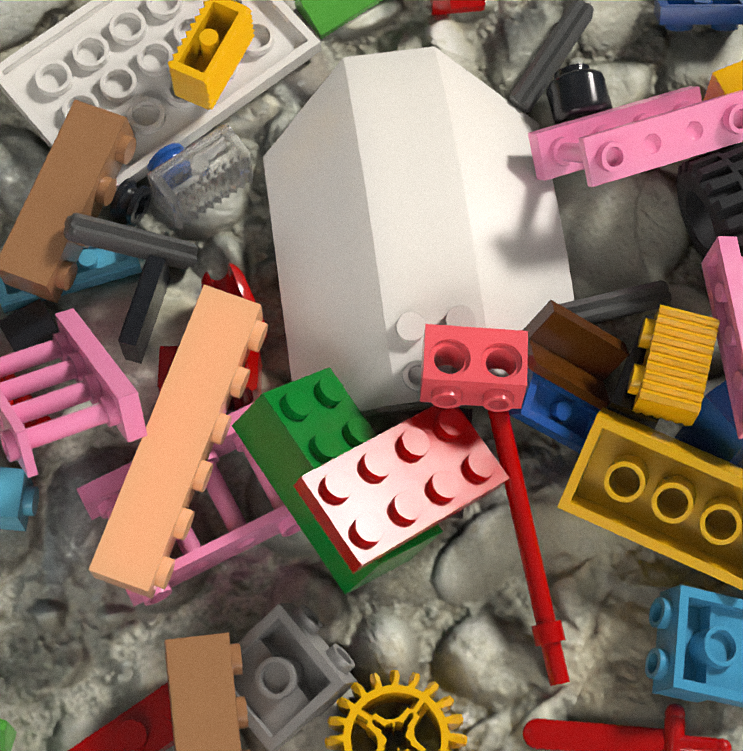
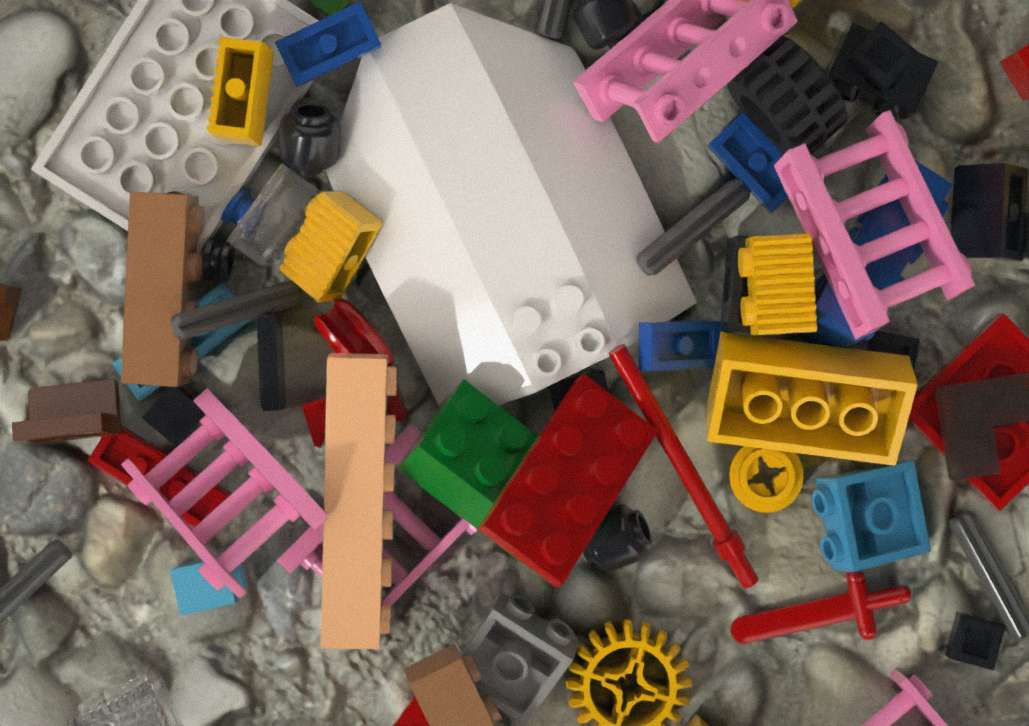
camera: 20 degrees left, 20 degrees up
coral brick [420,324,528,412] -> none
reddish brown panel [522,300,629,410] -> none
none -> blue plate [275,1,382,87]
none -> black head [279,103,341,177]
none -> yellow brick [279,192,383,303]
none -> black head [583,504,652,572]
none -> blue plate [707,112,788,213]
none -> yellow gear [728,446,804,513]

